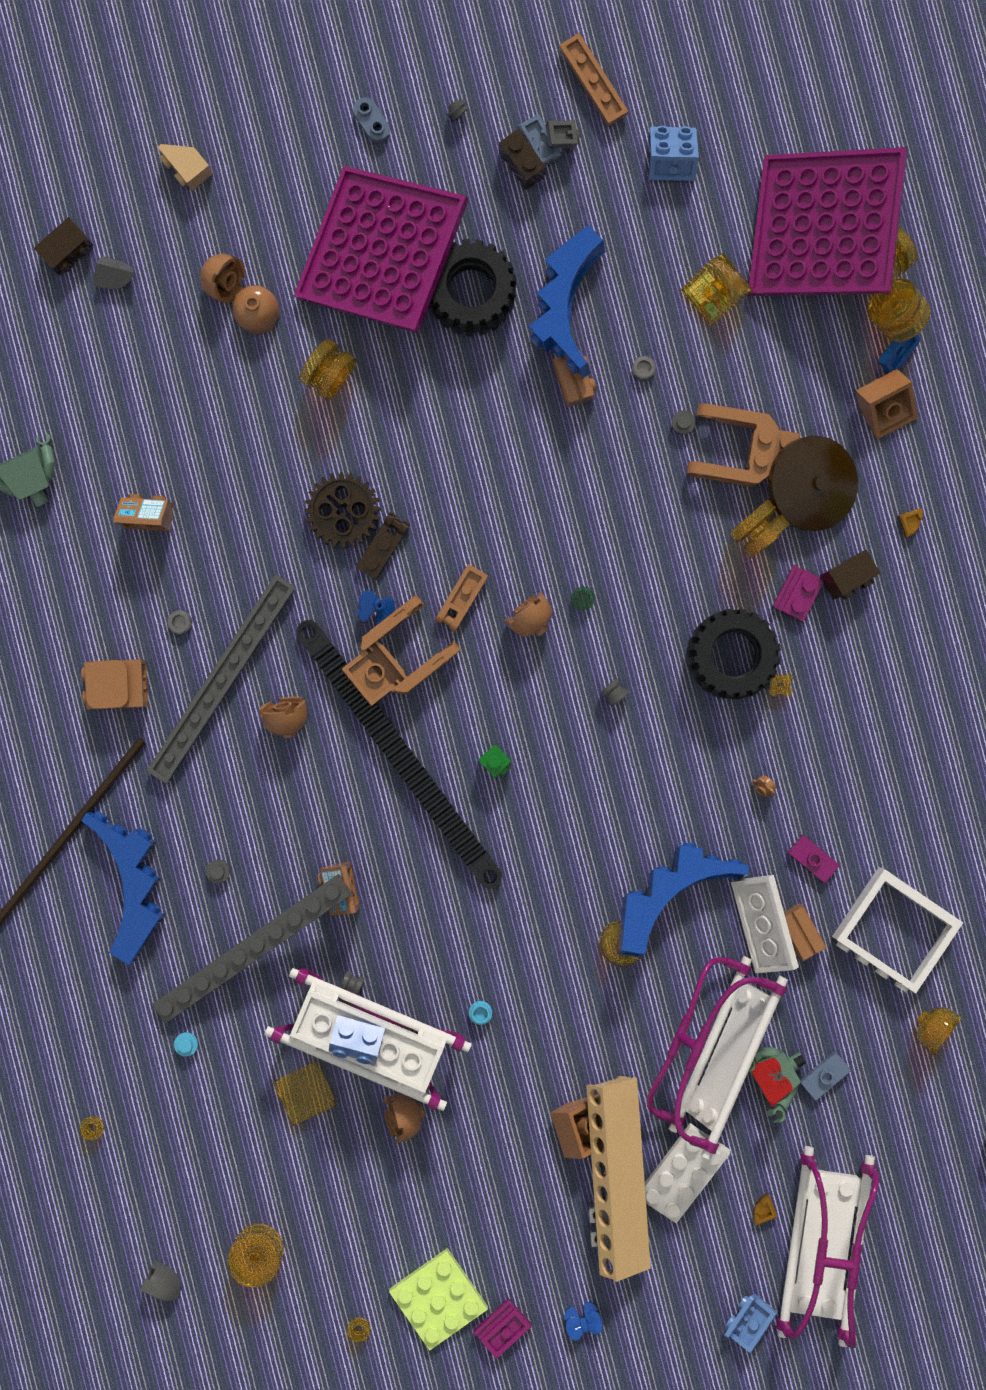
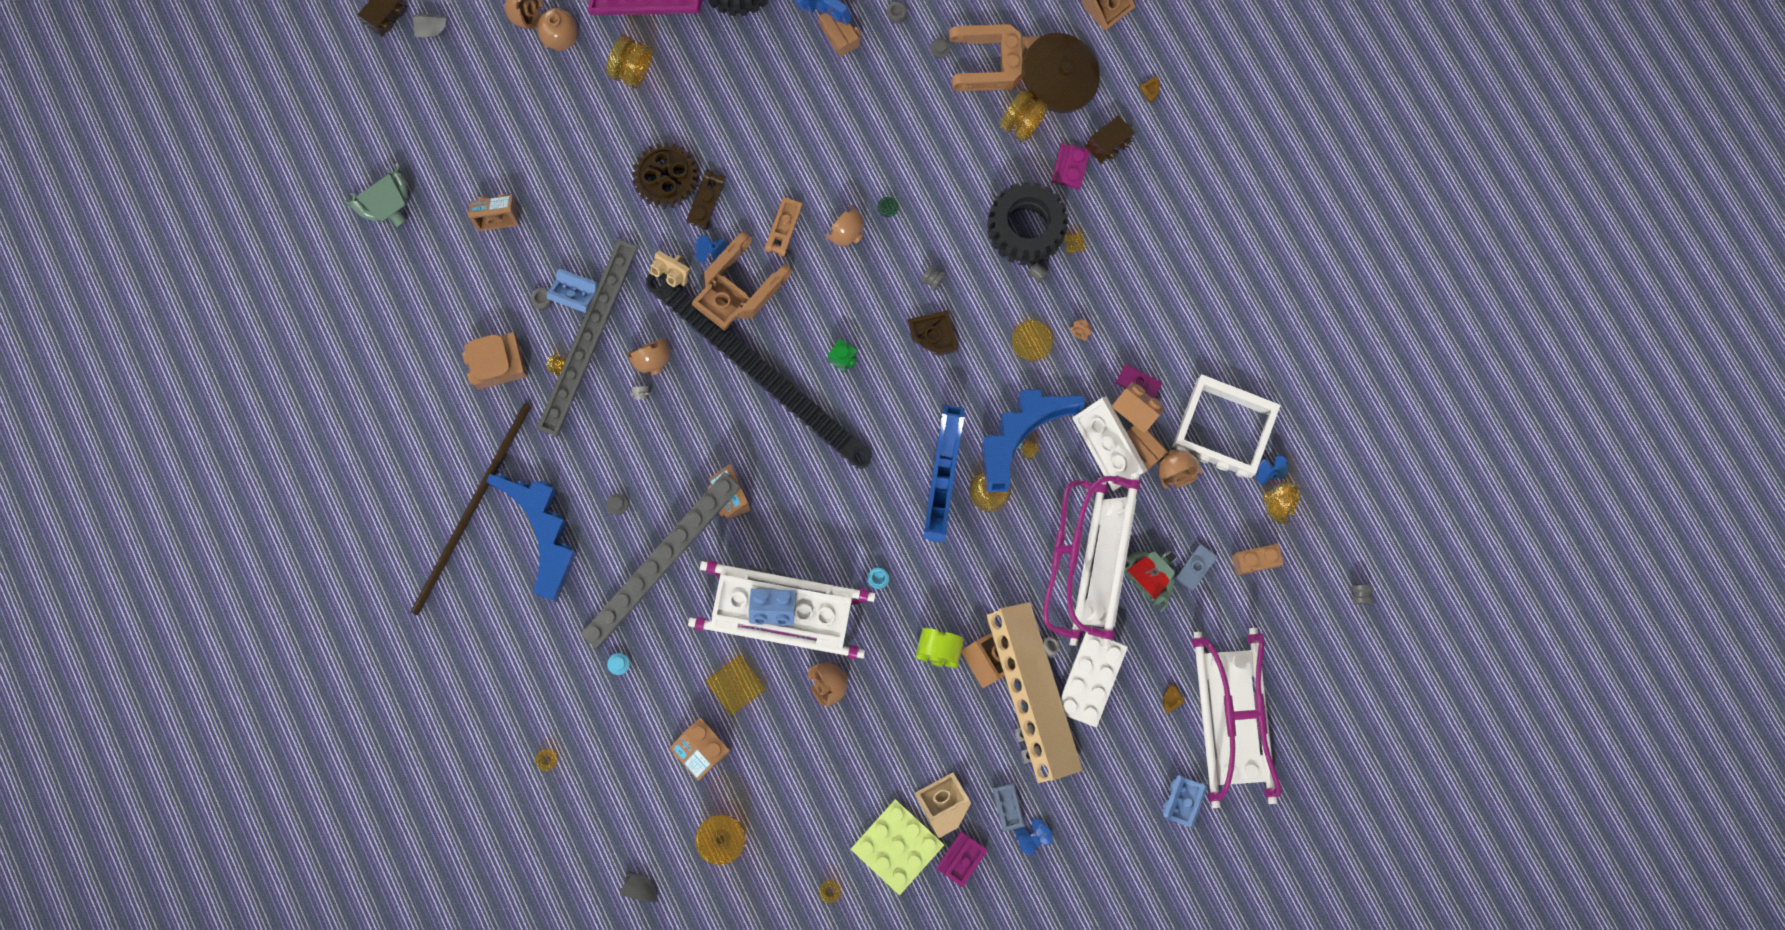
camera: 15 degrees left, 10 degrees down
none -> clear yellow plate [546,353,565,377]
none -> medium blue bracket [547,269,597,313]
none -> light grey plate [630,386,651,400]
none -> tan hips [650,251,690,287]
none -> medium nougat slope [669,718,731,781]
none -> dark brown plate [907,310,958,356]
none -> lime brick [915,628,964,669]
none -> tan slope [915,773,971,838]
none -> blue arch [923,405,965,542]
none -> sand blue plate [992,783,1025,832]
none -> clear yellow tile [1011,320,1053,362]
none -> clear yellow plate [1021,440,1040,460]
none -> dark grey axle [1028,262,1049,283]
none -> light grey plate [1042,637,1059,658]
none -> medium nougat slope [1111,382,1165,433]
none -> medium nougat cylinder [1158,449,1203,489]
none -> medium nougat brick [1232,544,1283,576]
none -> blue piece [1255,455,1288,485]

